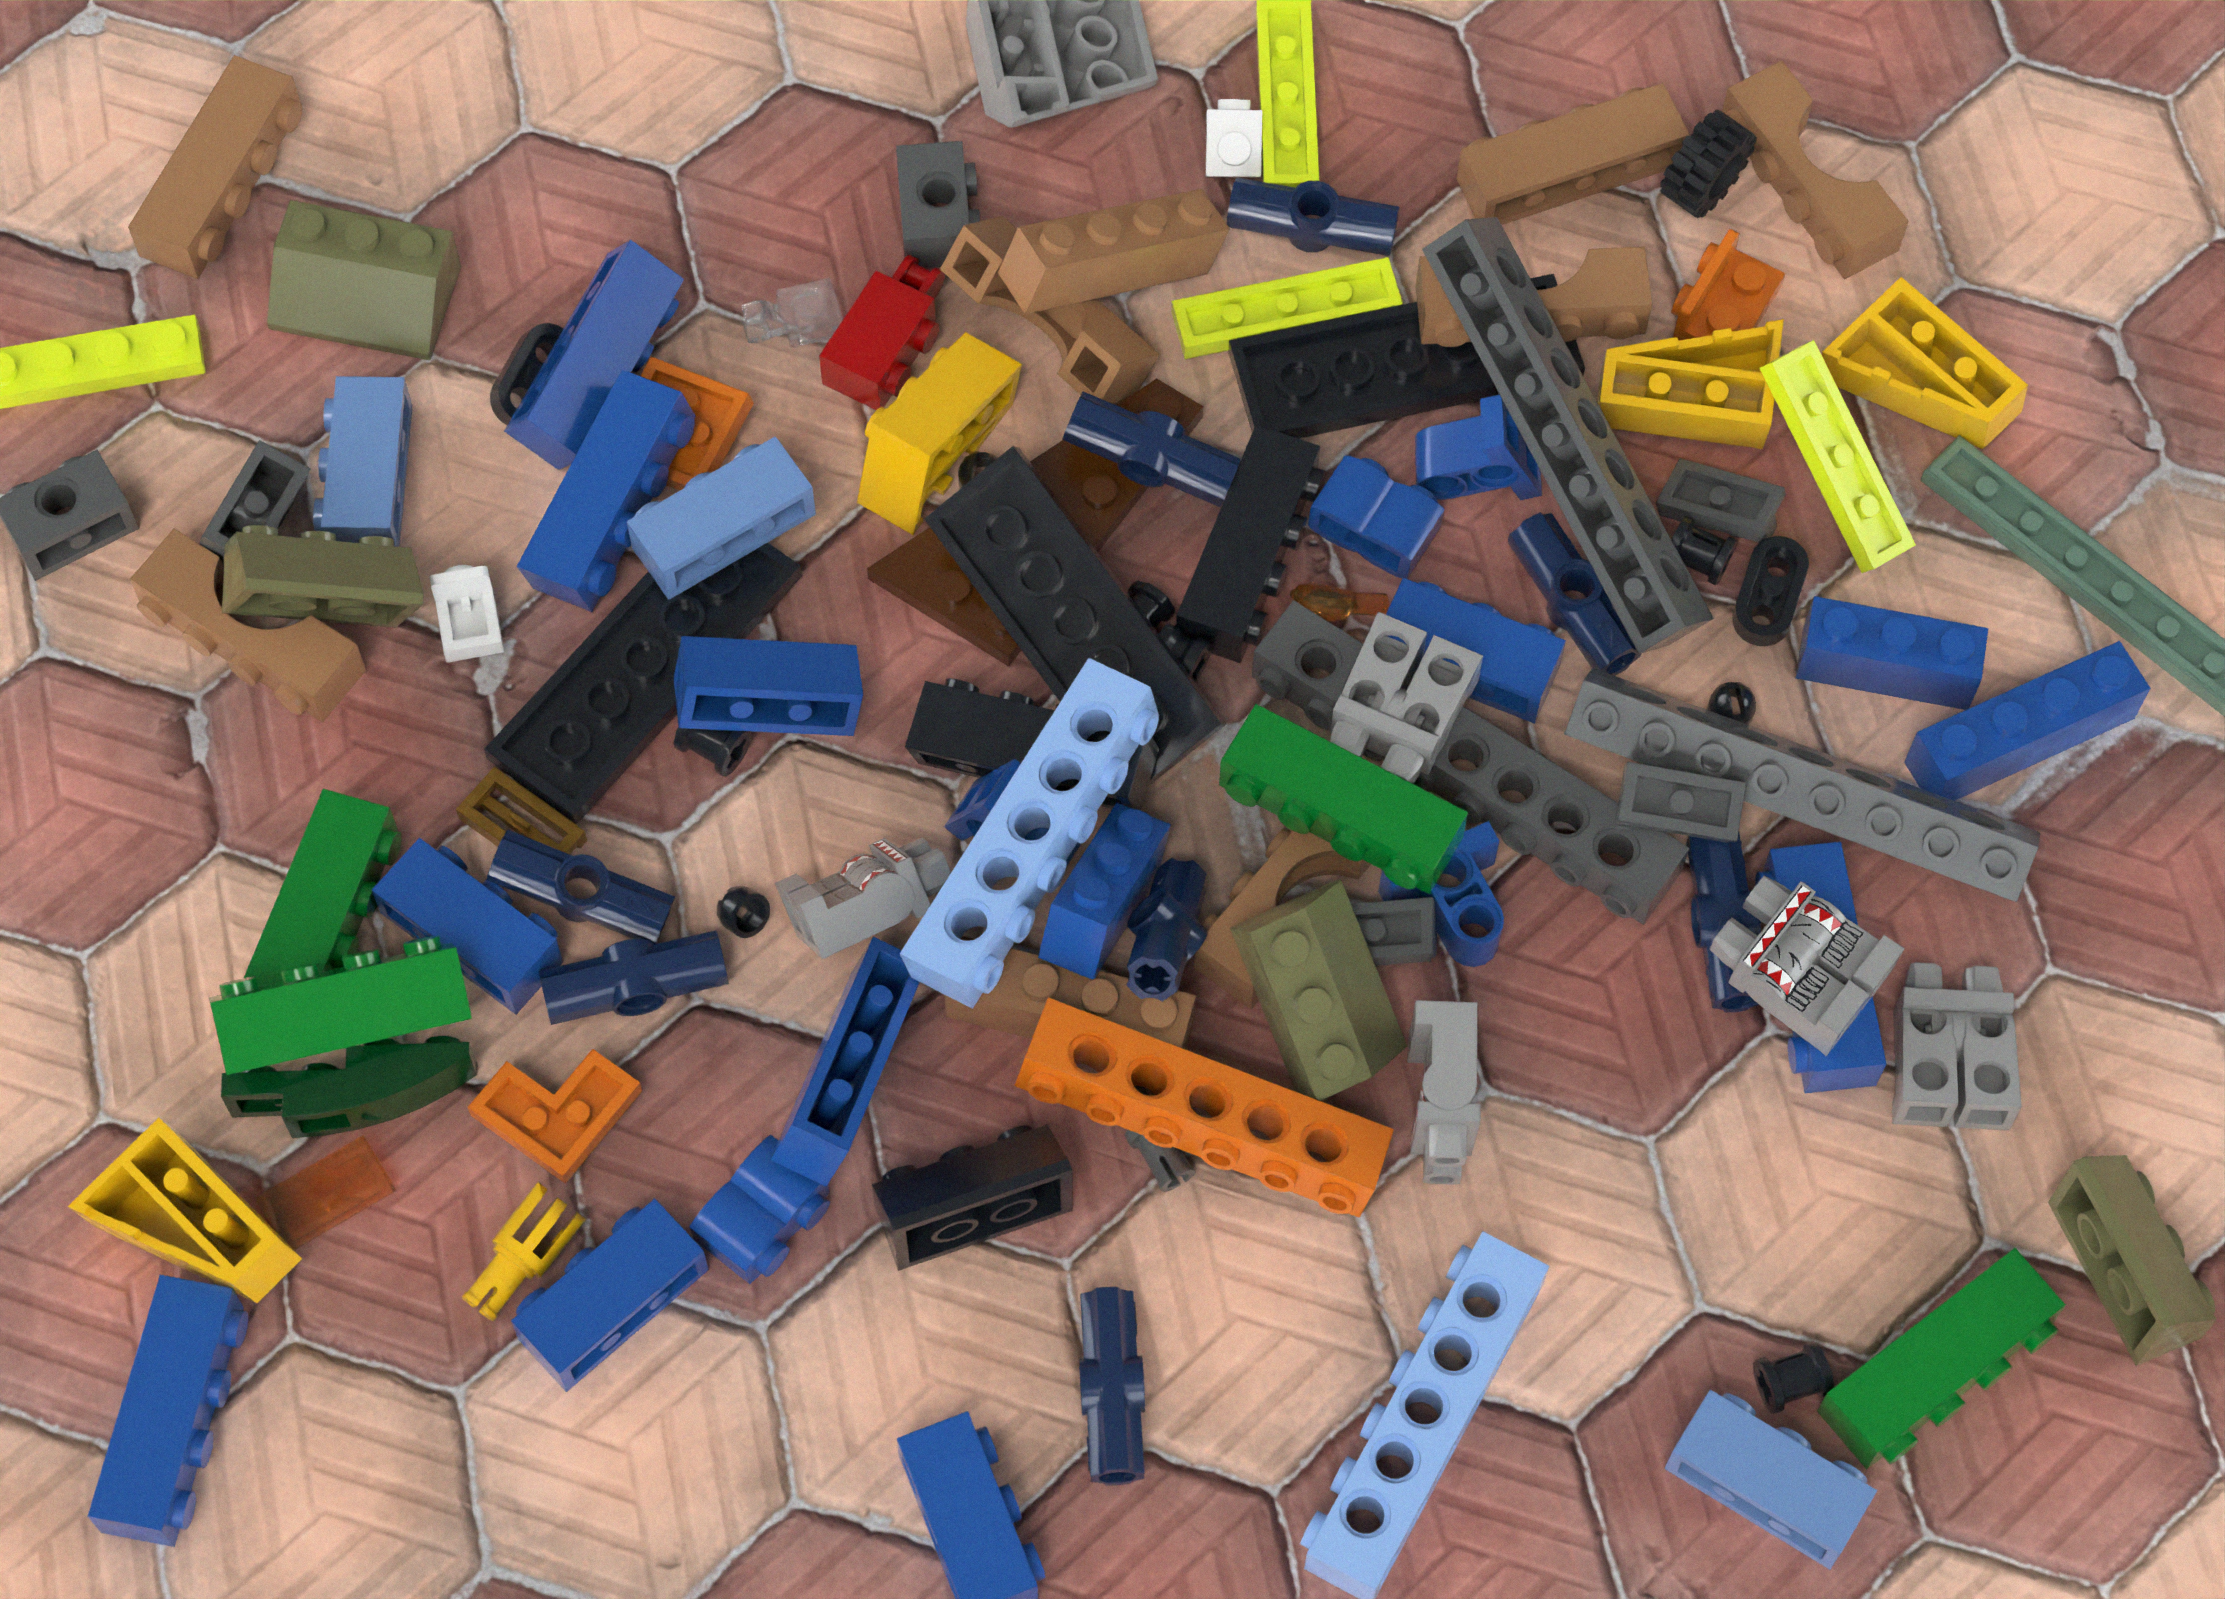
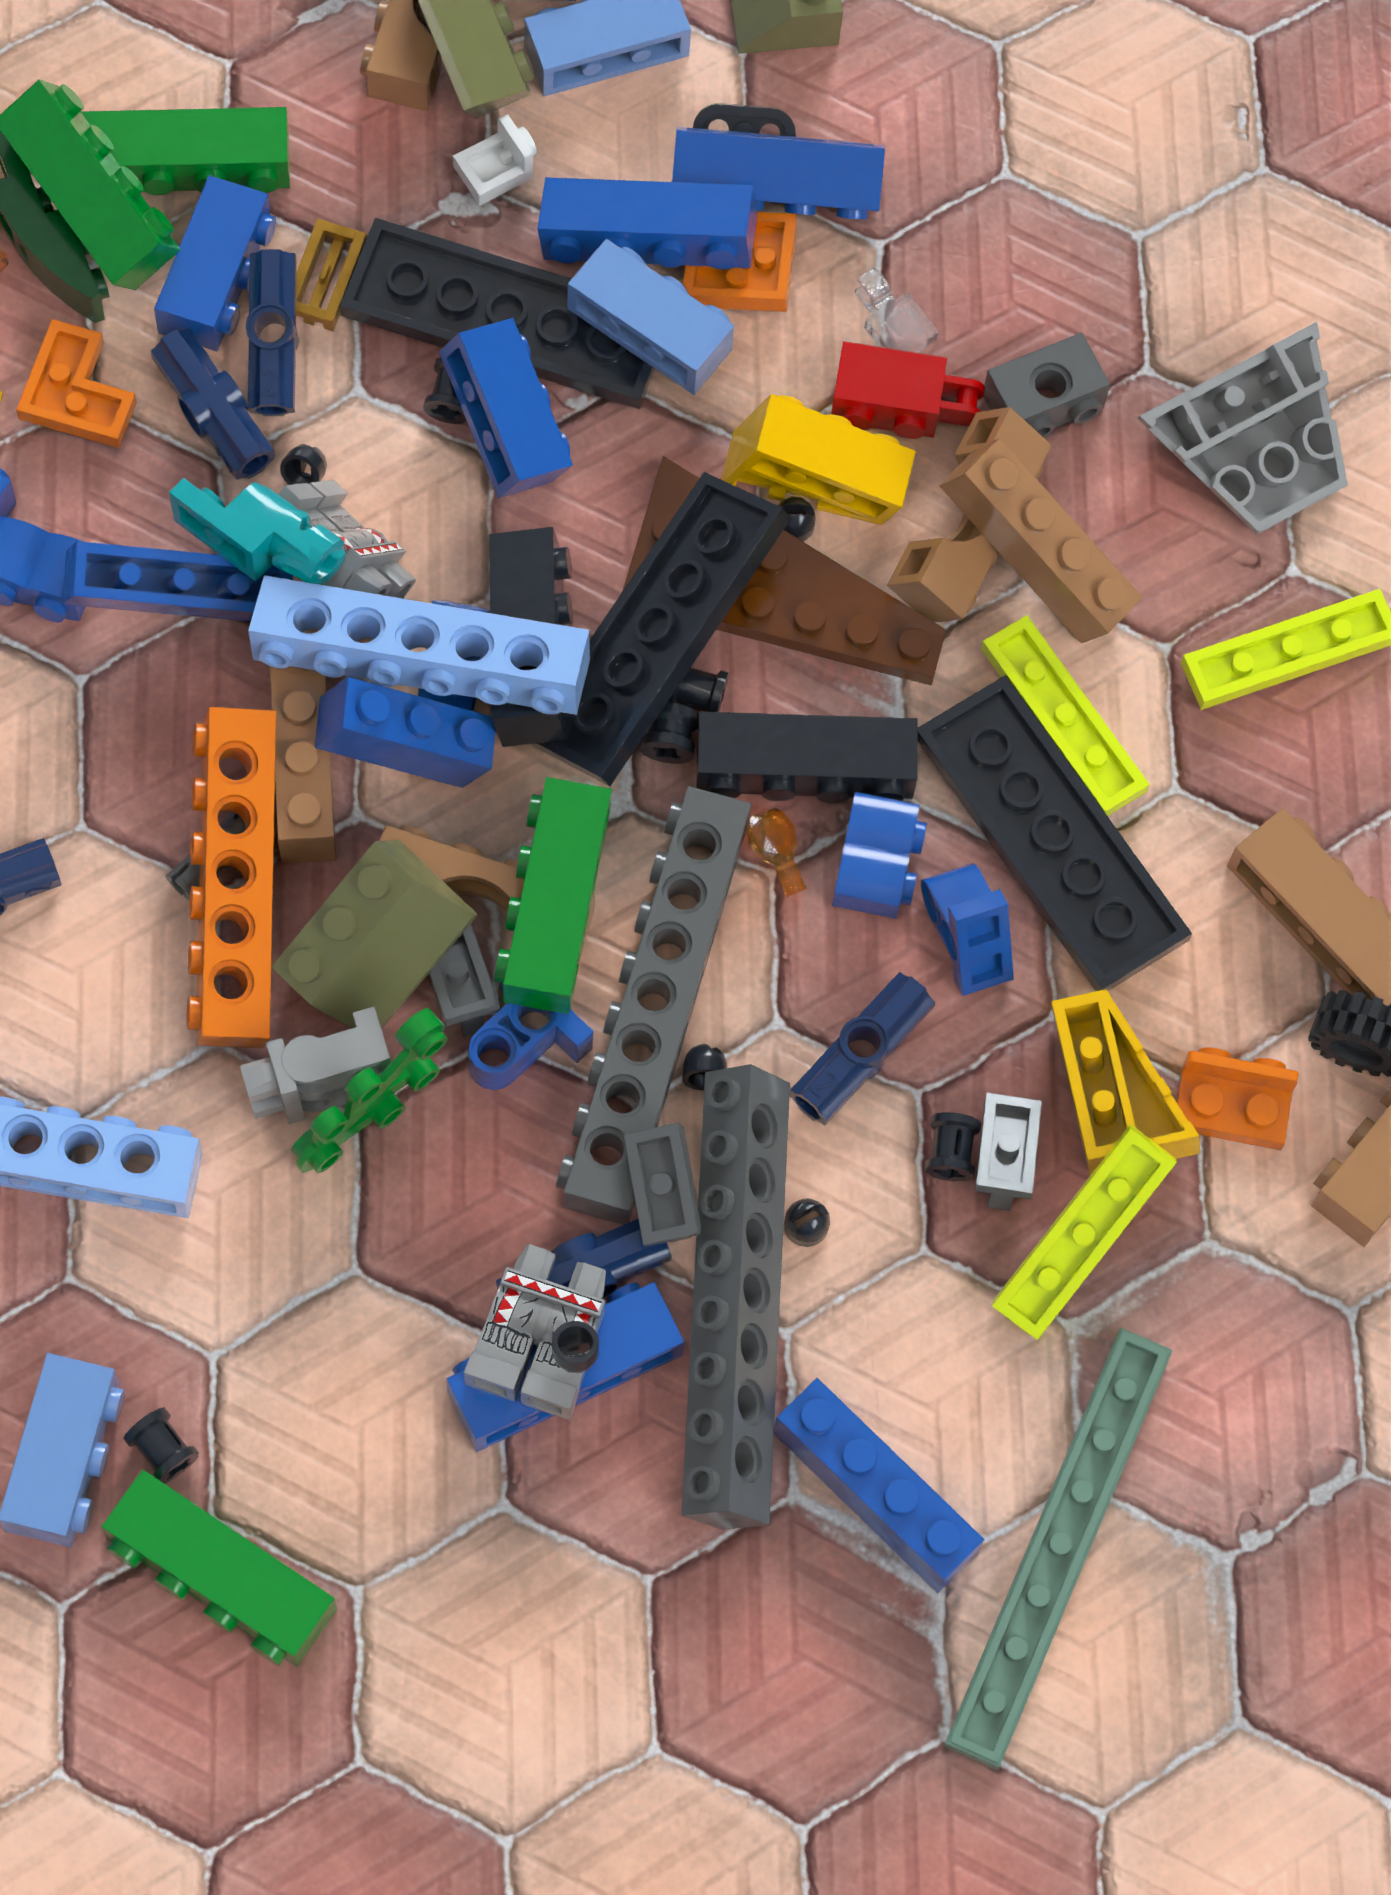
camera: 65 degrees right, 5 degrees up
black slope [872,1125,1073,1271] -> none
dark blue piece [1062,391,1241,507] -> none
dark blue piece [1126,858,1207,1002] -> none
white bracket [1206,99,1262,178] -> none
dark blue piece [1227,177,1400,256] -> none
light grey hips [1330,612,1483,784] -> none
blue brick [1386,578,1566,724] -> none
medium nougat arch [1415,246,1652,347] -> none
dark grey brick [1422,217,1714,654] -> none
black plate [1732,536,1809,646] -> none
blue brick [1795,596,1989,710] -> none
yellow wedge [1822,277,2028,450] -> none
light grey hips [1892,962,2022,1130] -> none
olive slope [2048,1155,2217,1366] -> none
none -> teal plate [169,478,346,585]
none -> green plant [291,1008,448,1173]
none -> black hinge [552,1321,599,1373]
none -> black hinge [682,1044,727,1091]

